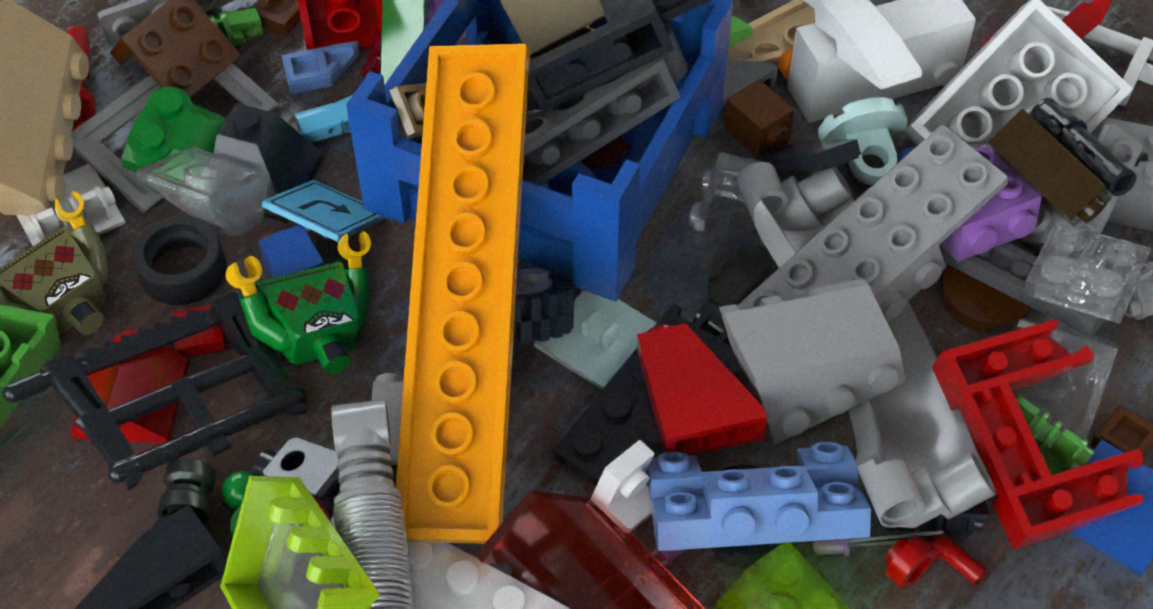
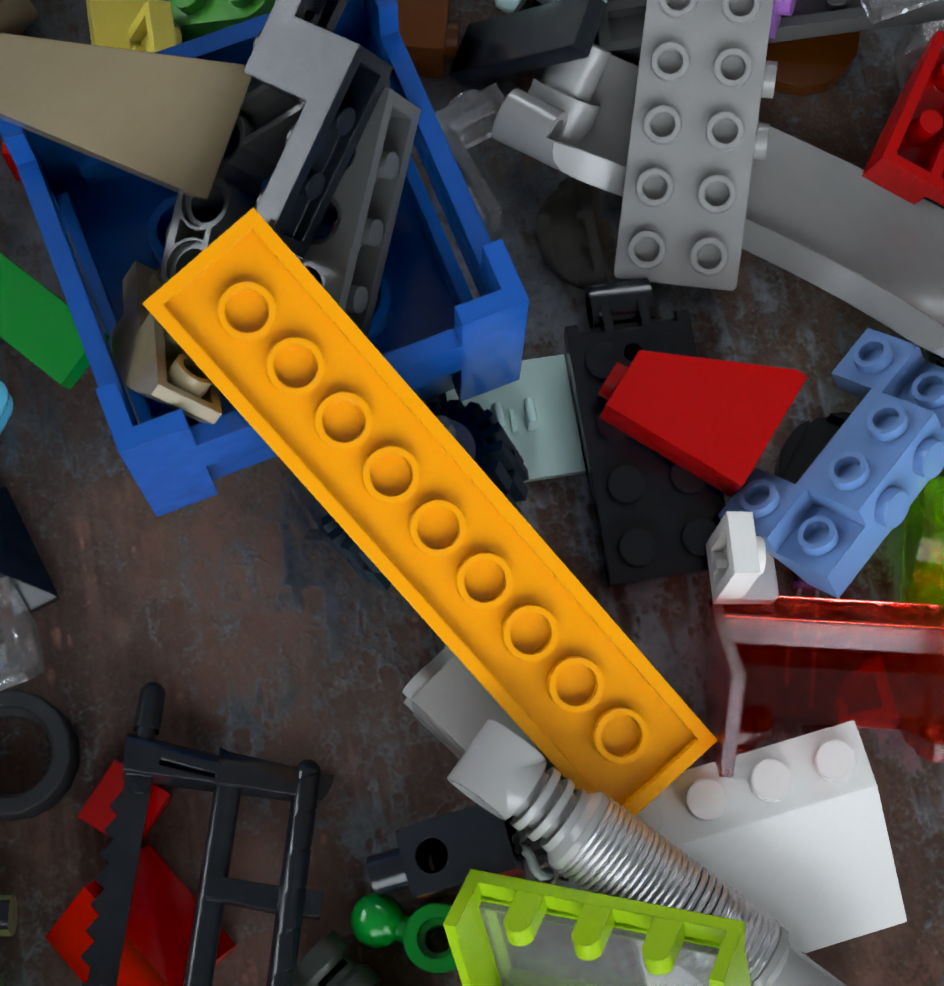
camera: 50 degrees left, 20 degrees up
green torso [226,231,371,374] -> none
blue brick [258,224,324,278] -> none
medium azure piece [262,180,386,242] -> none
light grey wedge [719,278,906,445] -> none

